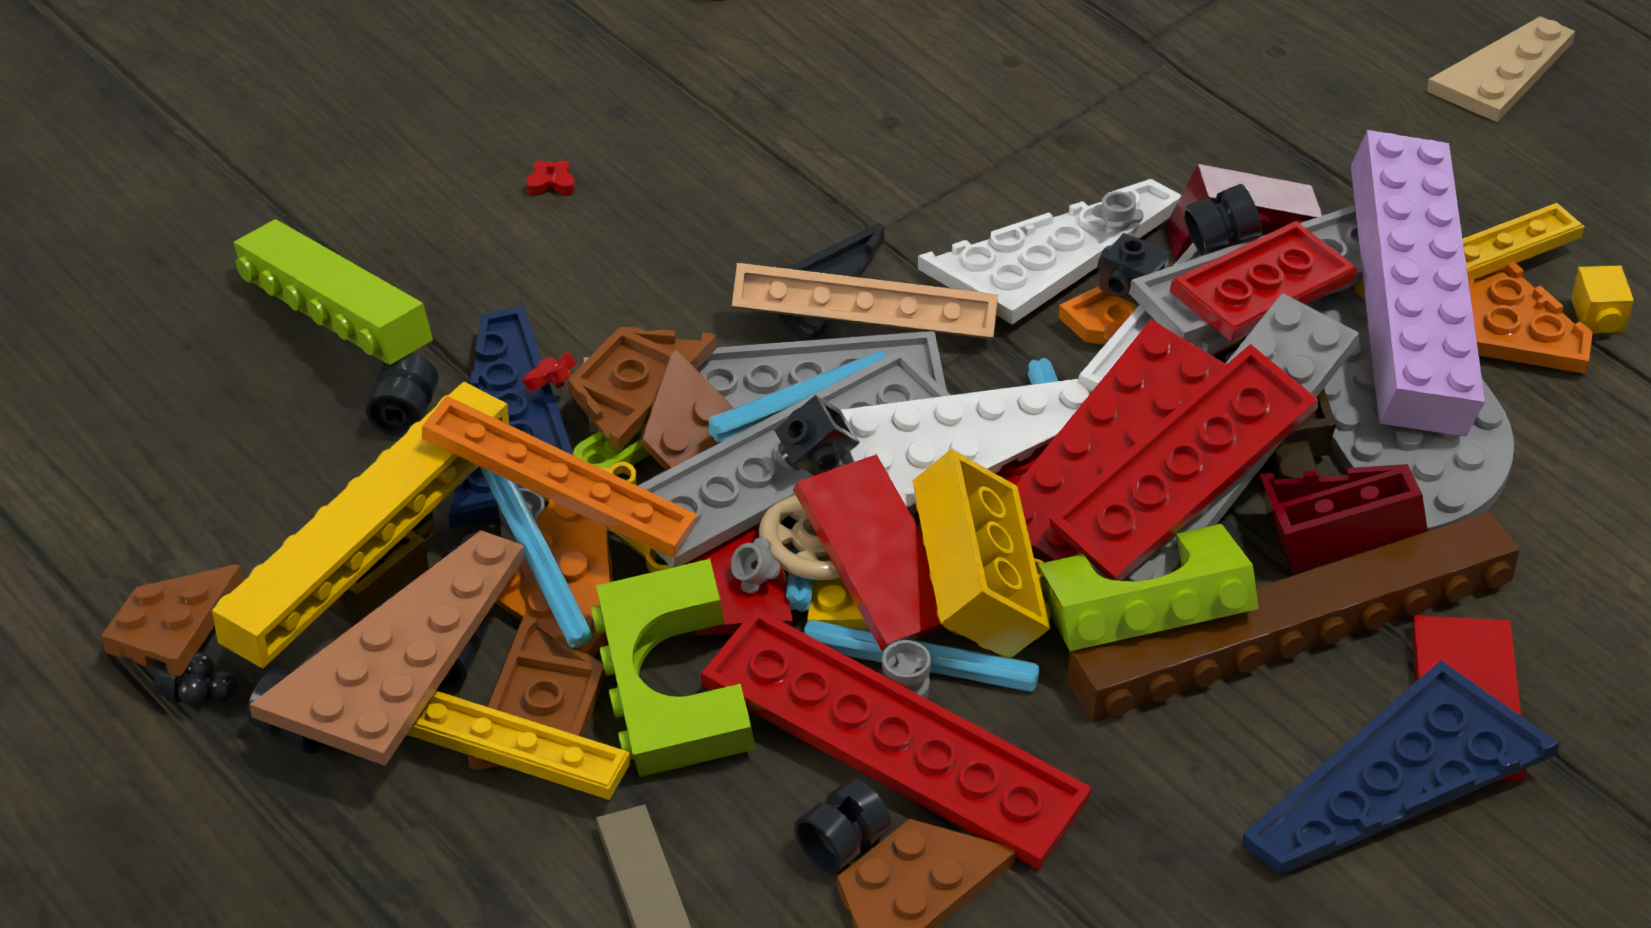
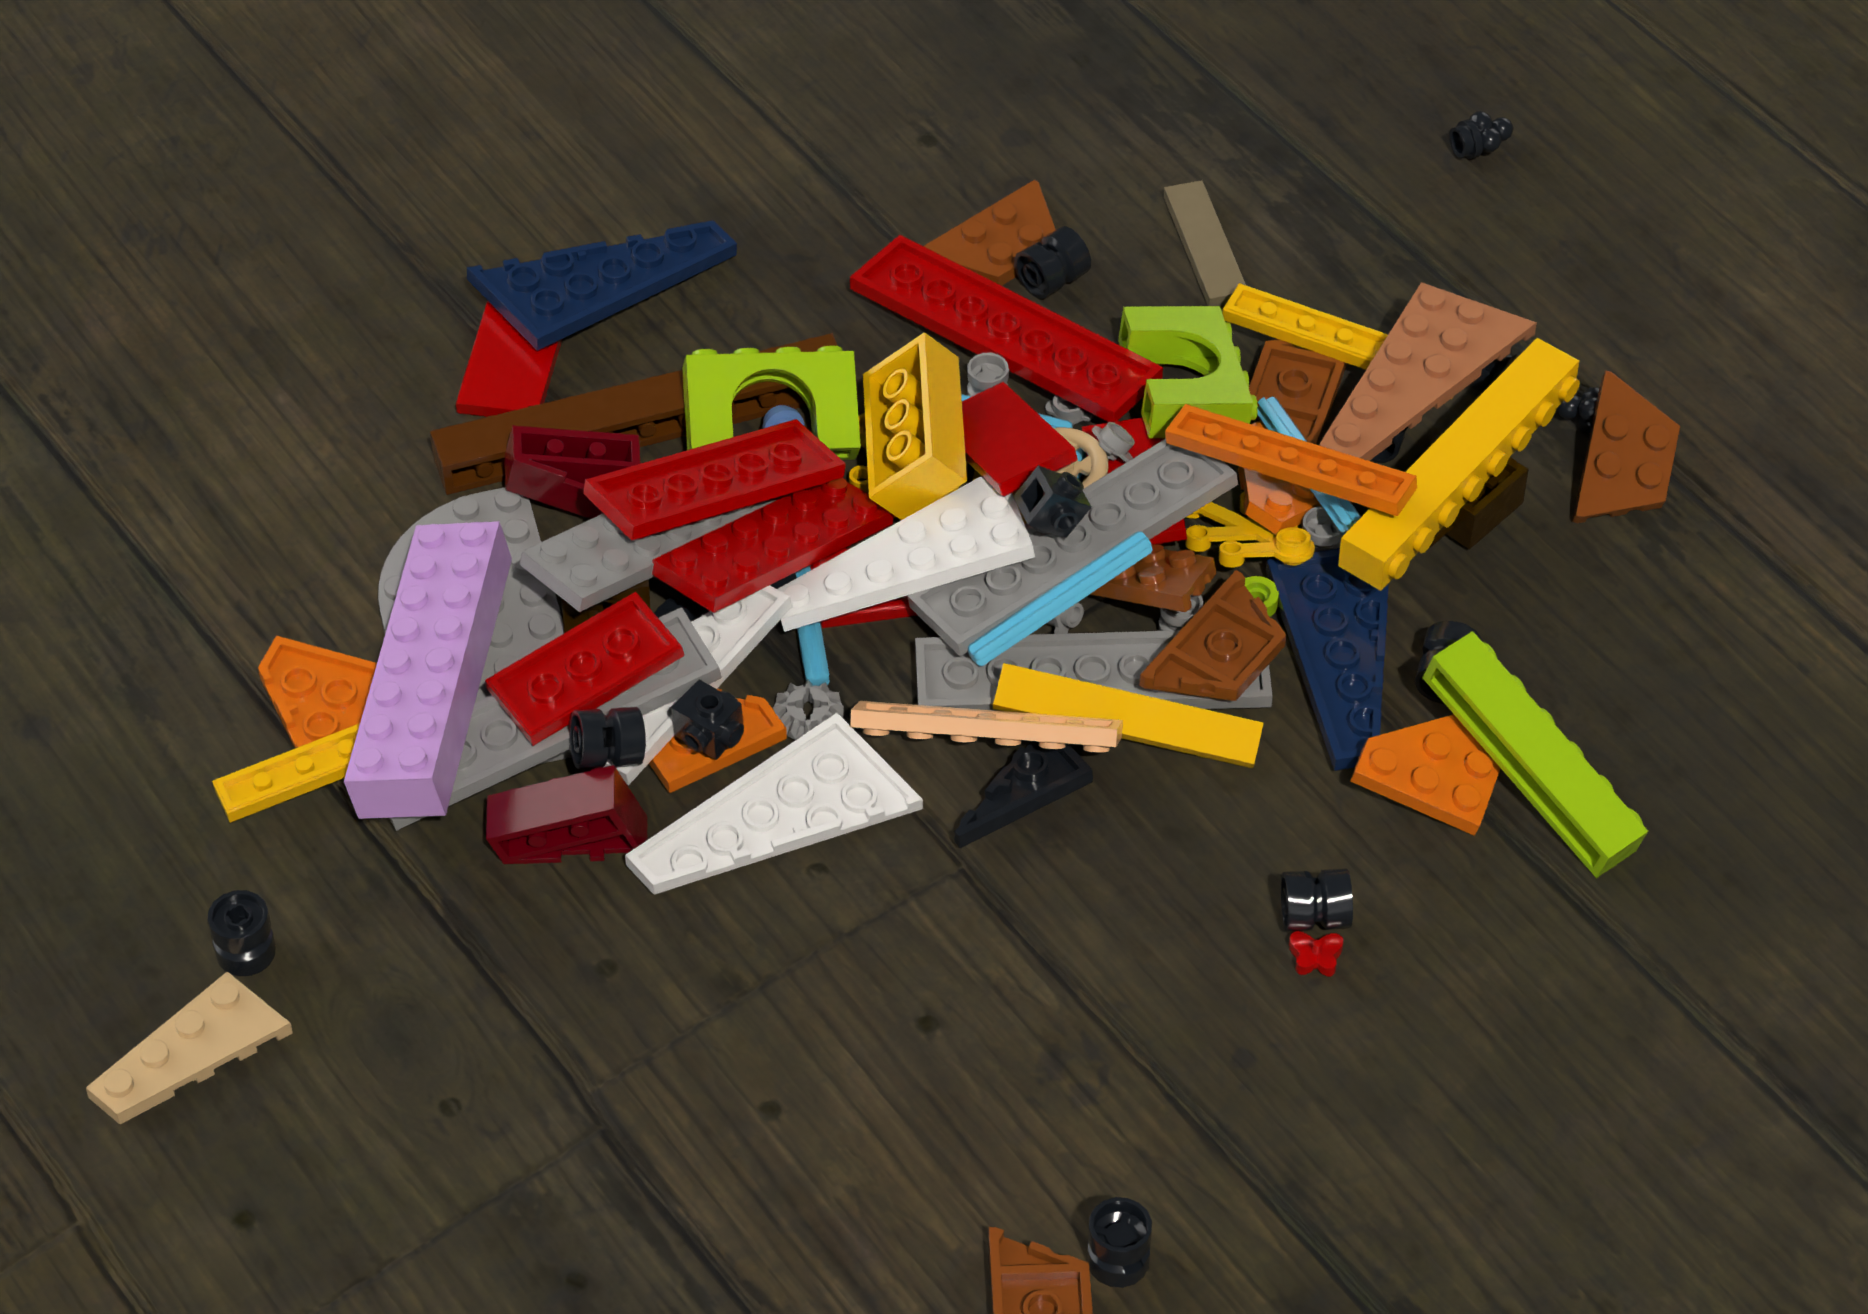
camera: 175 degrees left, 5 degrees up
red piece [522,351,576,392] -> none
light grey plate [1093,191,1144,230] -> none
yellow brick [1571,265,1634,334] -> none
none -> black wheel [207,890,276,976]
none -> light grey gear [773,679,844,740]
none -> yellow tile [993,663,1264,768]
none -> black wheel [1281,868,1353,932]
none -> orange plate [1350,714,1500,836]

